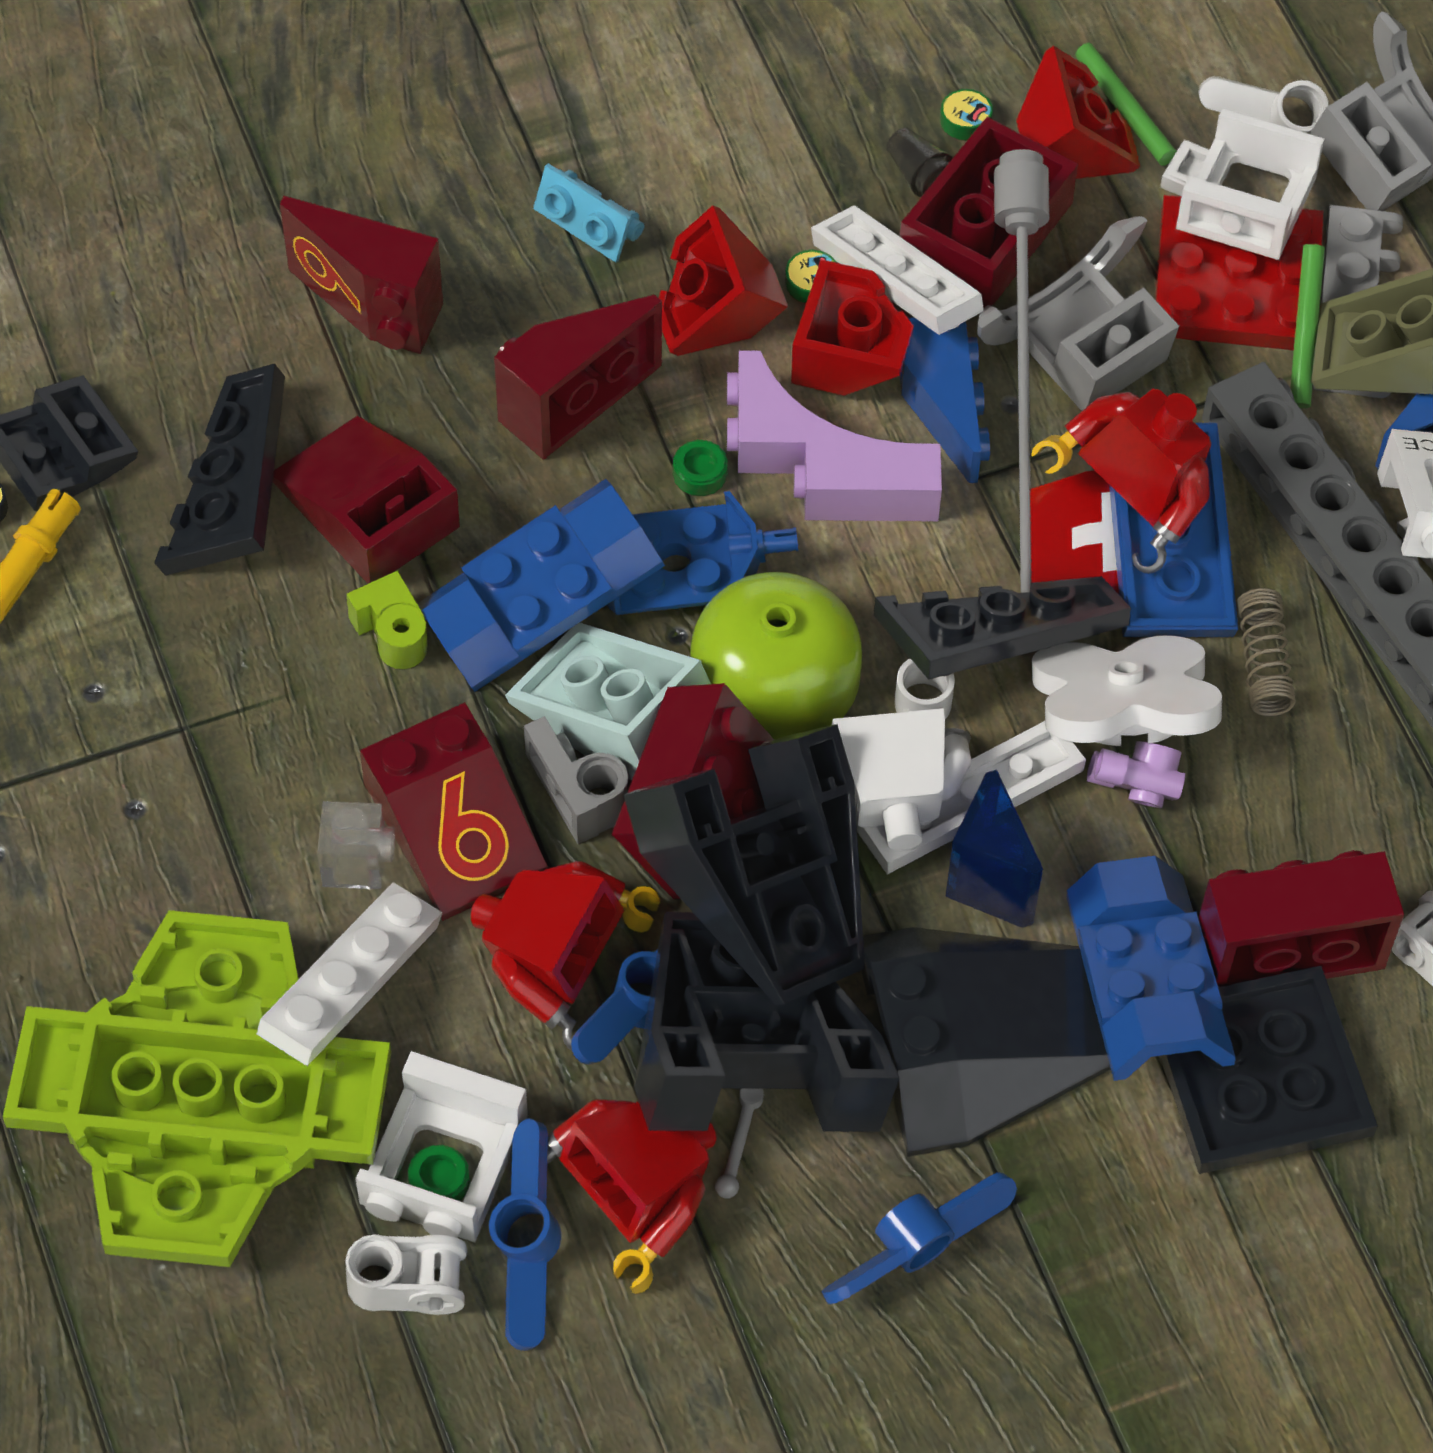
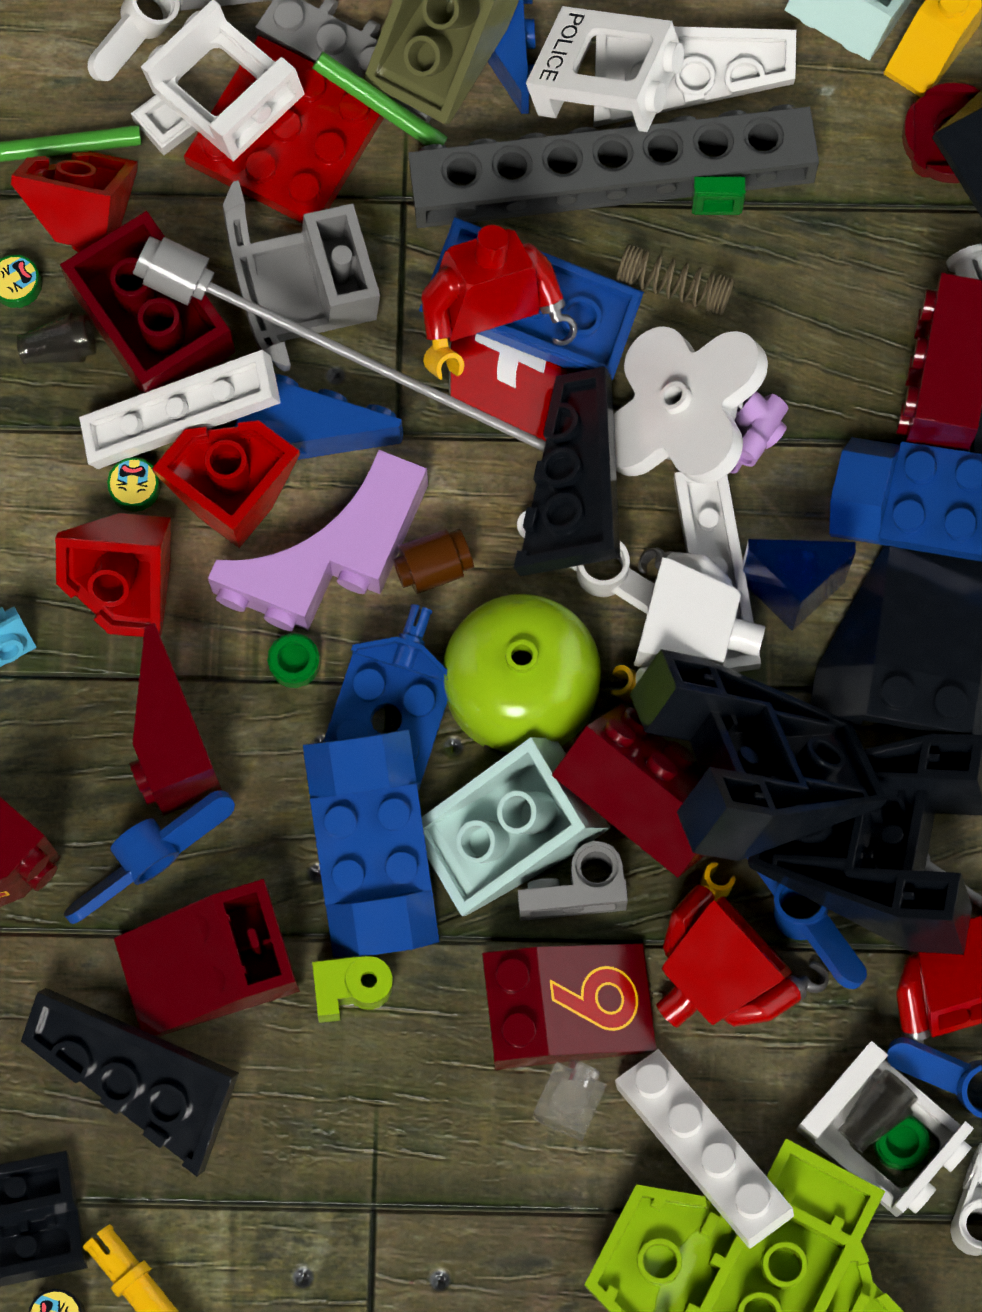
camera: 65 degrees left, 15 degrees up
none -> blue piece [64,790,235,924]
none -> reddish brown brick [393,528,474,594]
none -> green tile [691,177,746,215]
none -> clear smoke cone [838,1069,918,1153]

